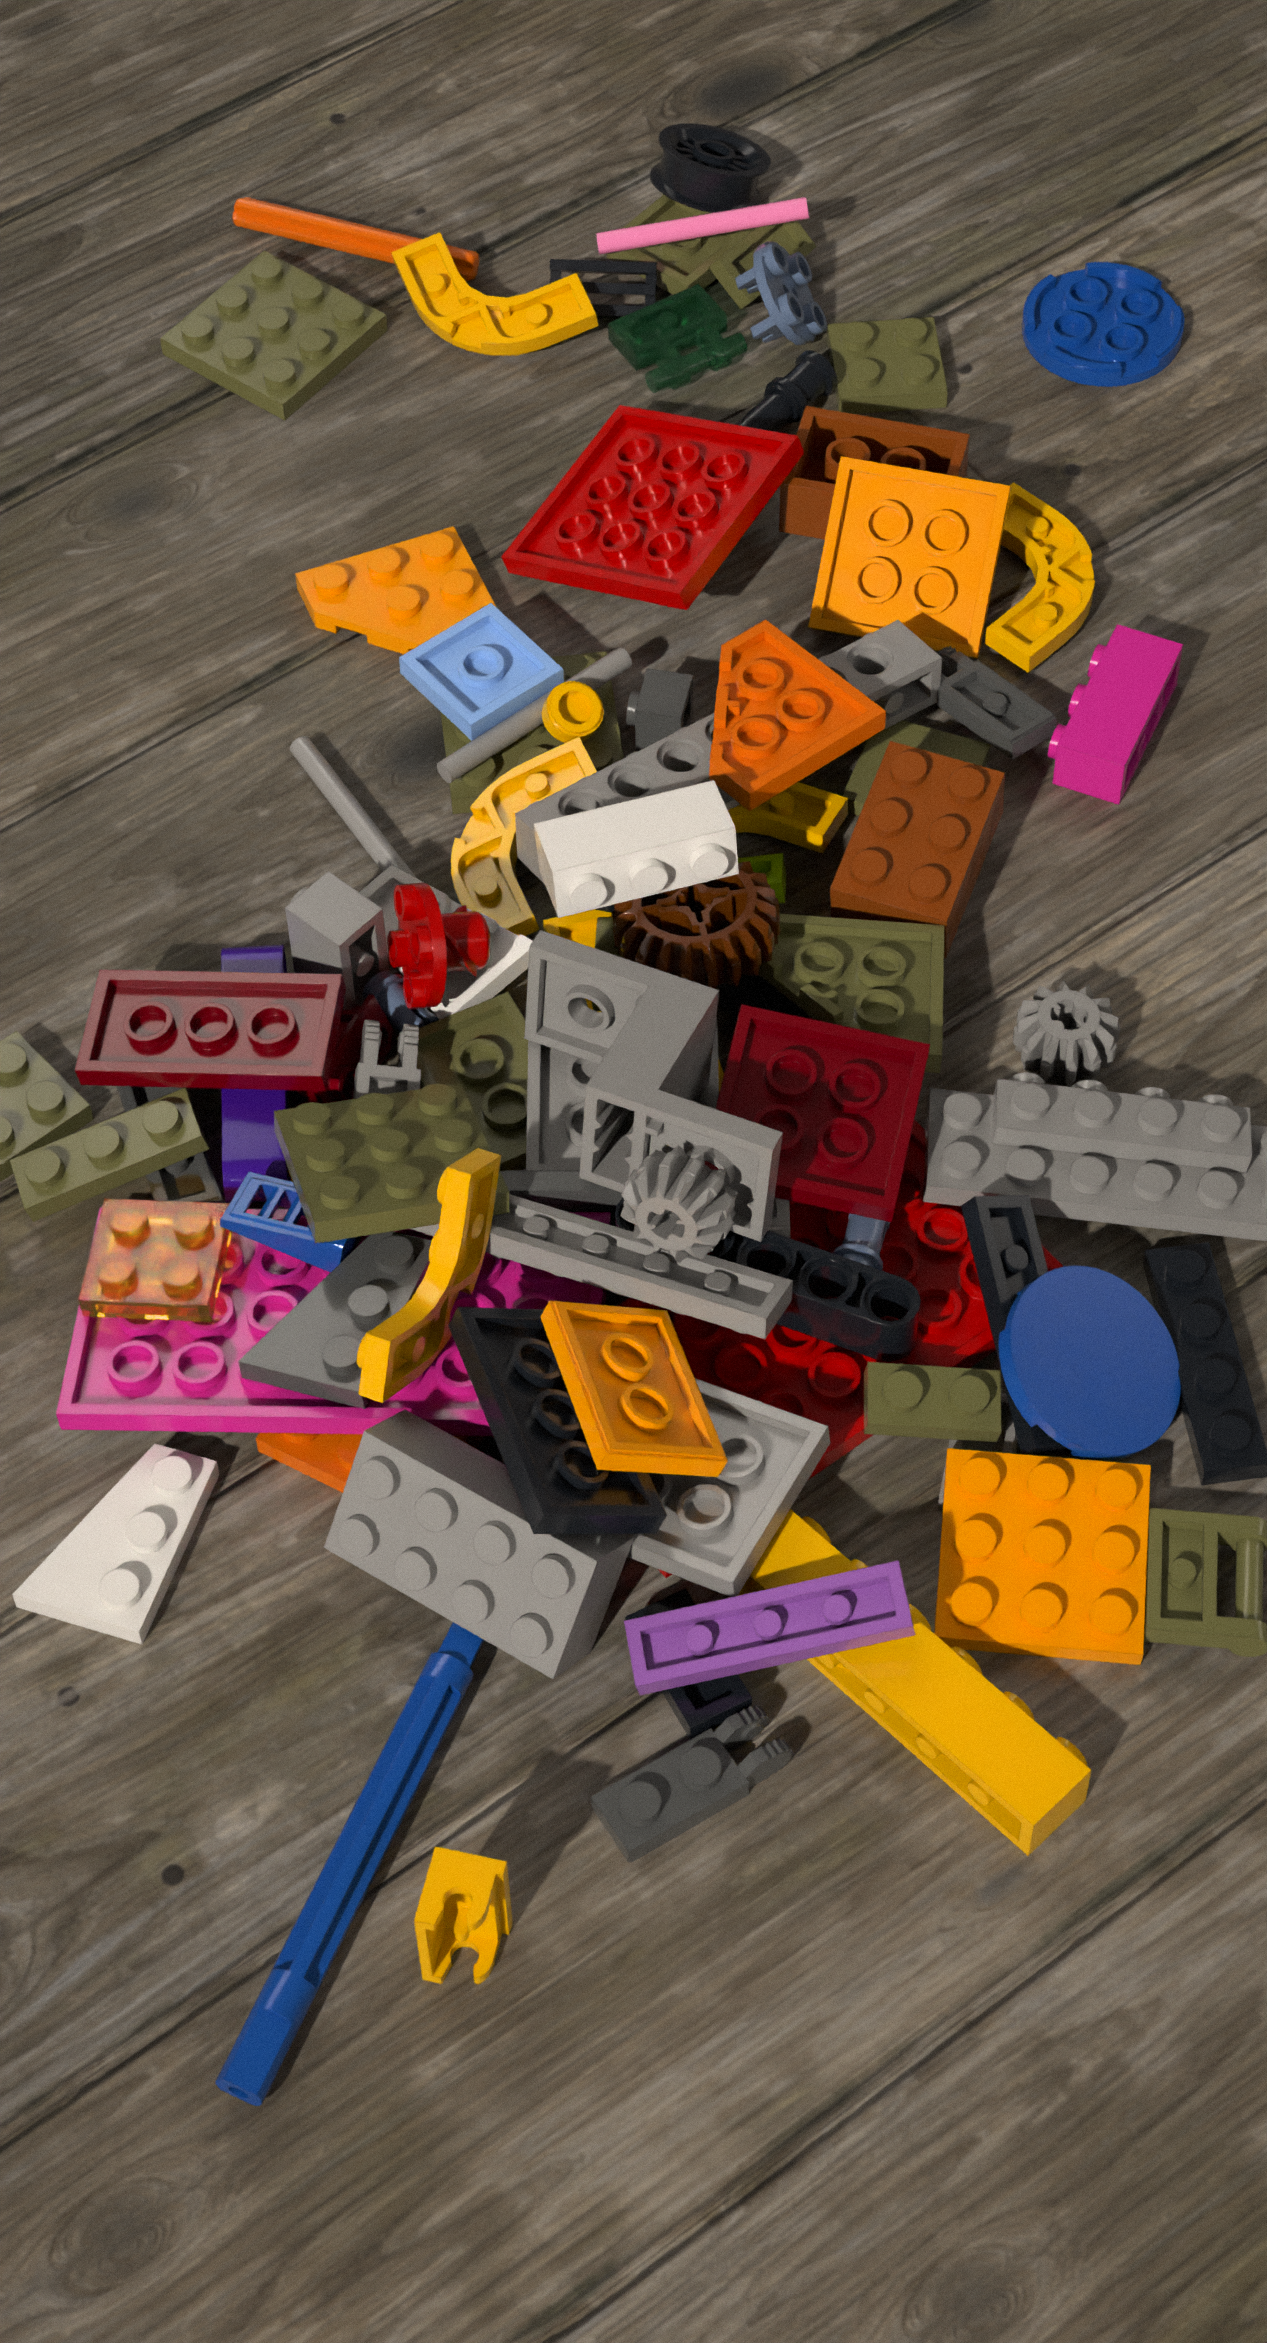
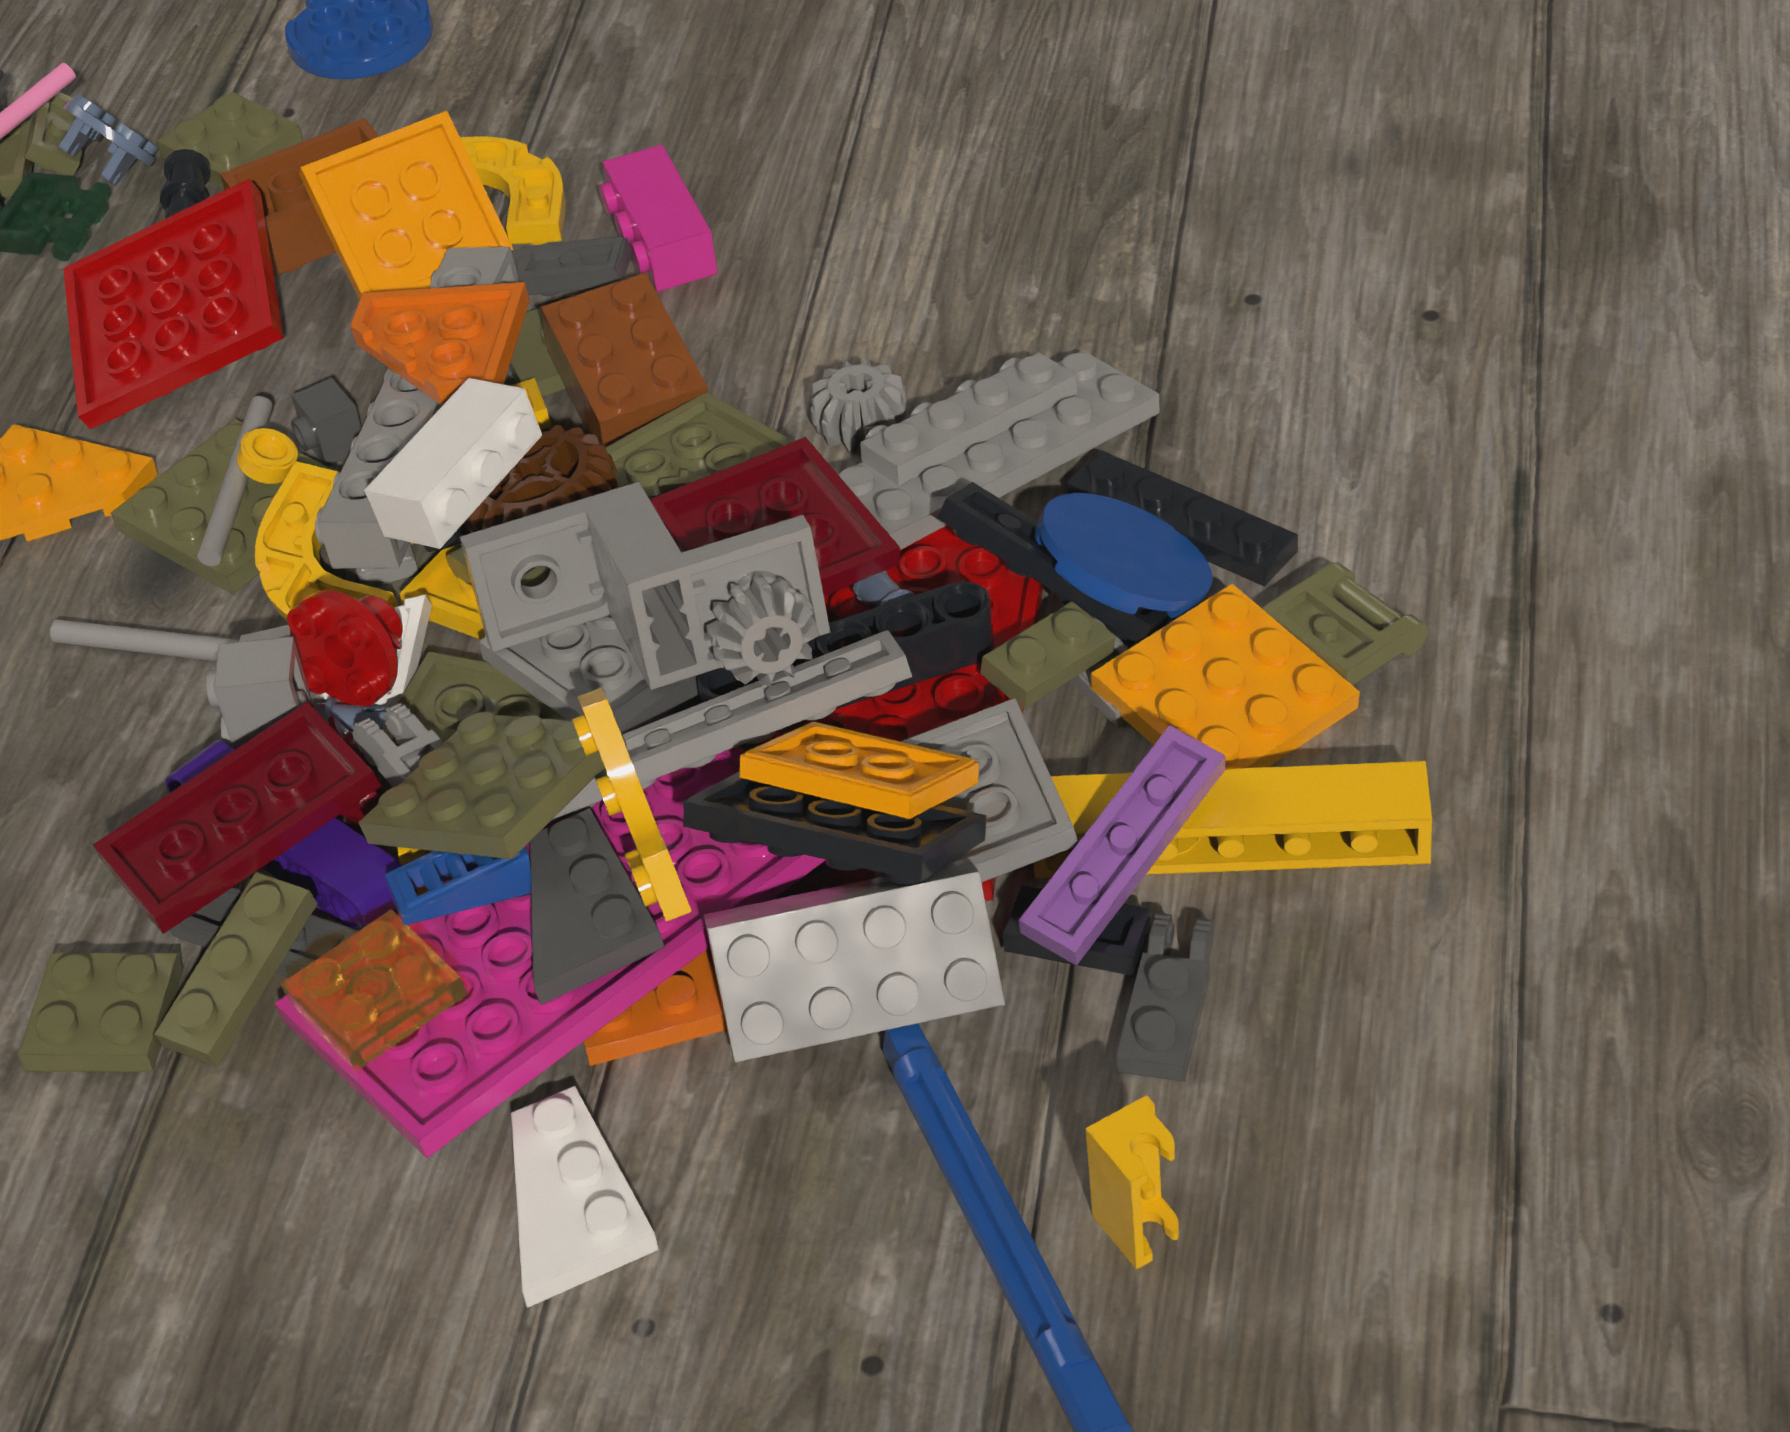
camera: 40 degrees left, 10 degrees down
light blue plate [399,603,564,741] -> none

